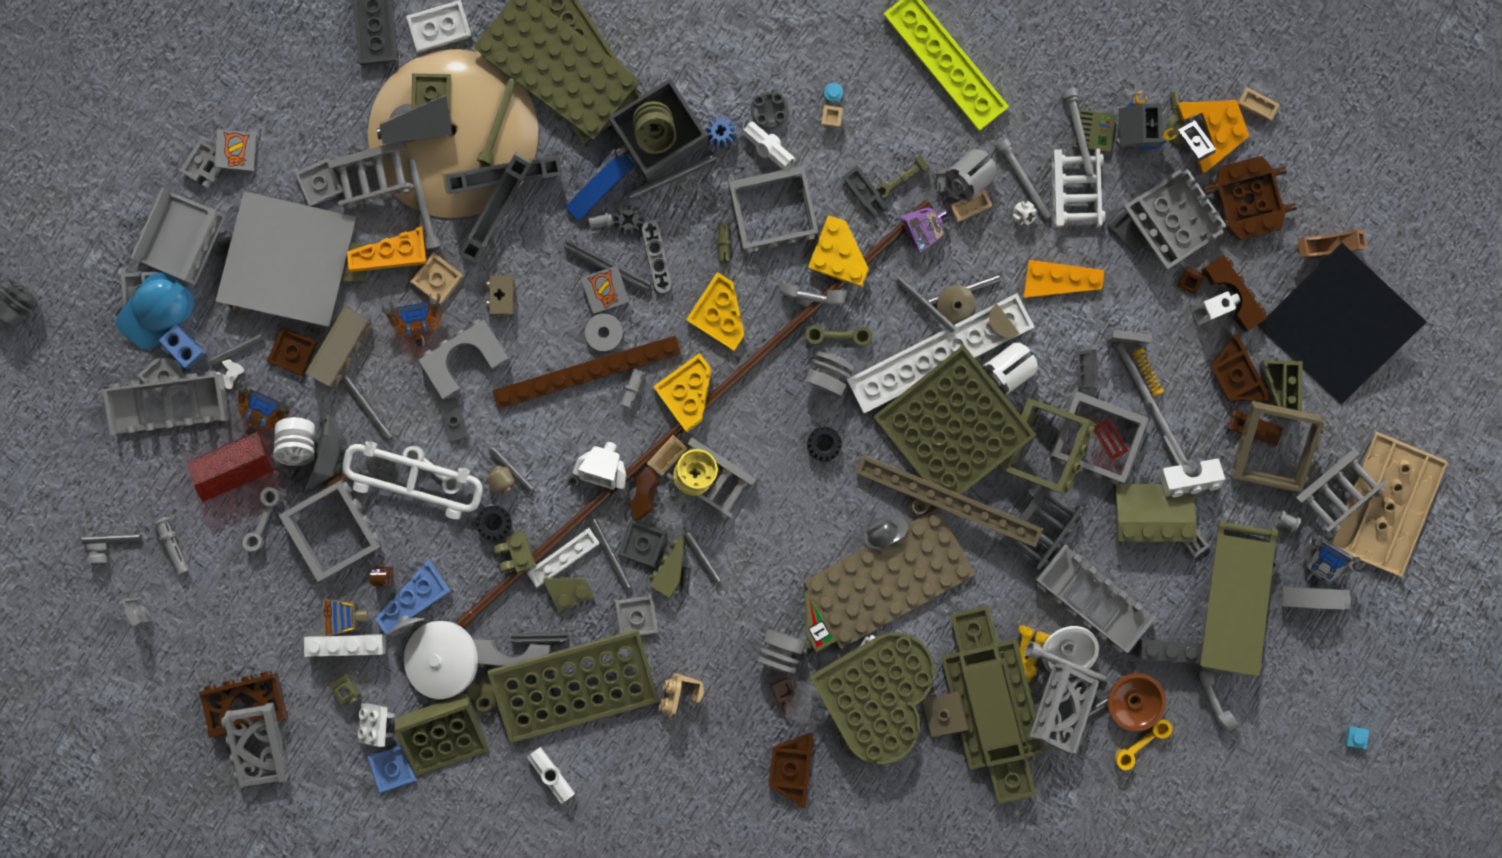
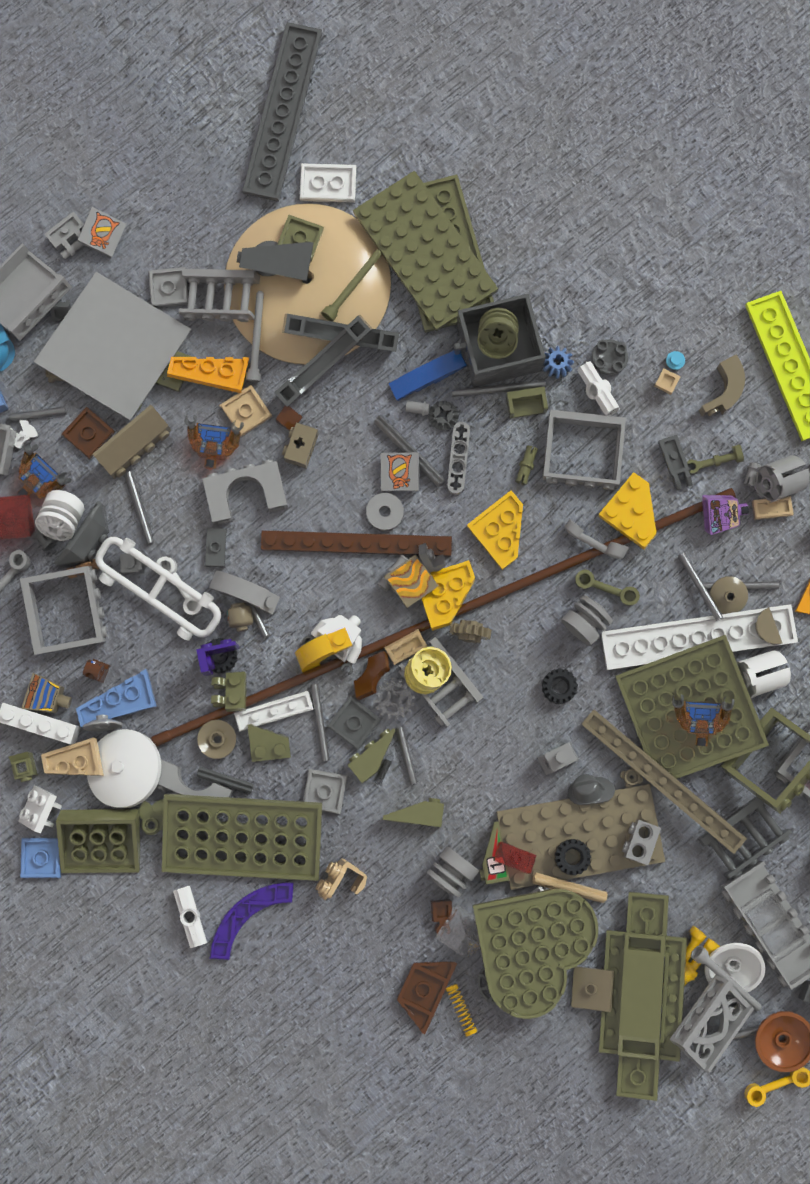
camera: 20 degrees right, 5 degrees down
none -> tan wing [41,738,104,776]
none -> dark purple bracket [196,639,239,676]
none -> dark tan dish [197,720,236,759]
none -> light grey arch [209,570,280,614]
none -> dark purple tile [210,882,294,960]
none -> reddish brown slope [276,405,303,431]
none -> yellow arch [295,627,353,672]
none -> slope [383,555,438,608]
none -> olive slope [383,798,444,827]
none -> flat silver bracket [418,543,446,573]
none -> yellow piece [446,984,477,1037]
none -> dark tan gear [449,620,492,643]
none -> clear red plate [493,842,536,874]
none -> olive panel [506,387,548,419]
none -> tan axle [532,873,608,903]
none -> light grey torso [538,742,579,775]
none -> black tyre [554,839,591,875]
none -> light grey brick [622,820,661,865]
none -> torso [672,694,735,746]
none -> dark tan arch [699,354,745,417]

